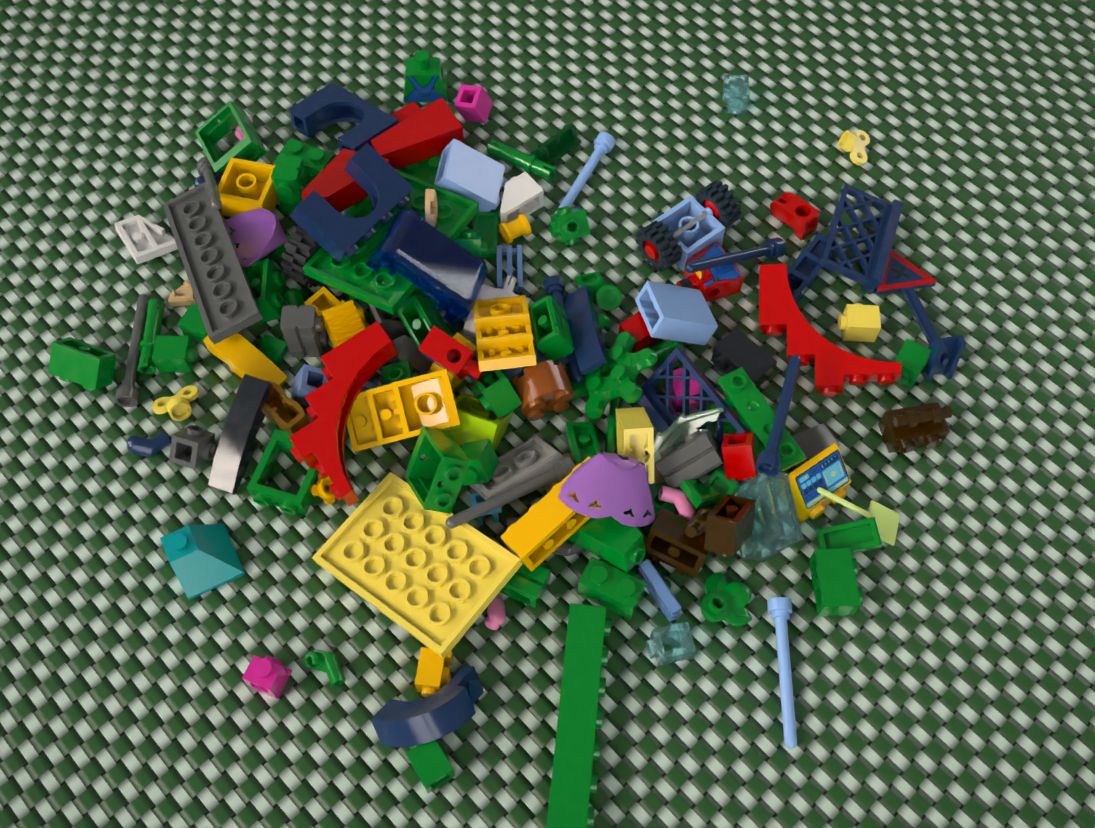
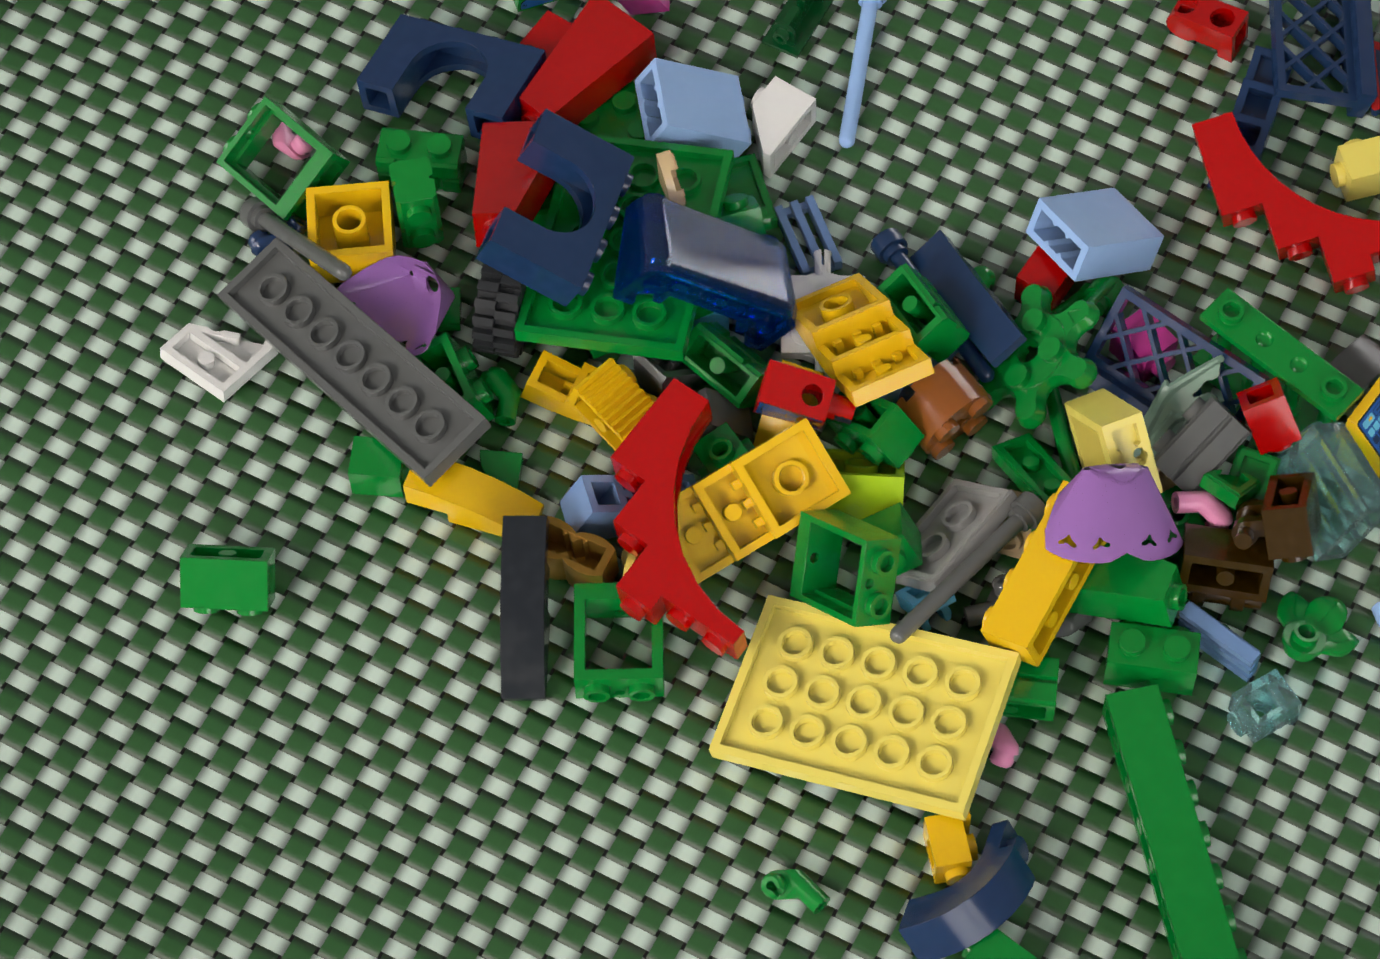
camera: 15 degrees left, 0 degrees up
dark grey piece [114,294,149,407] -> none
dark blue arm [127,432,171,457] -> none
green pin [137,299,166,375] -> none
green brick [152,335,198,373] -> none
light yellow piece [152,385,199,421] -> none
teal slope [160,524,245,600] -> none
tan tile [168,280,197,307] -> none
dark grey brick [169,425,216,469] -> none
dark pink brick [242,655,292,699] -> none
dark grey brick [280,305,328,357] -> none
yellow plate [311,473,335,505] -> none
green pin [487,139,557,181] -> none
yellow bush [499,213,532,244] -> none
green brick [549,206,591,245] -> none
green slope [574,271,606,302] -> none
green tile [595,284,622,311] -> none
brick [635,180,742,272] -> none
torso [676,242,744,302] -> none
dark blue piece [685,237,786,273] -> none
black brick [711,328,777,389] -> none
dark blue piece [755,355,801,476] -> none

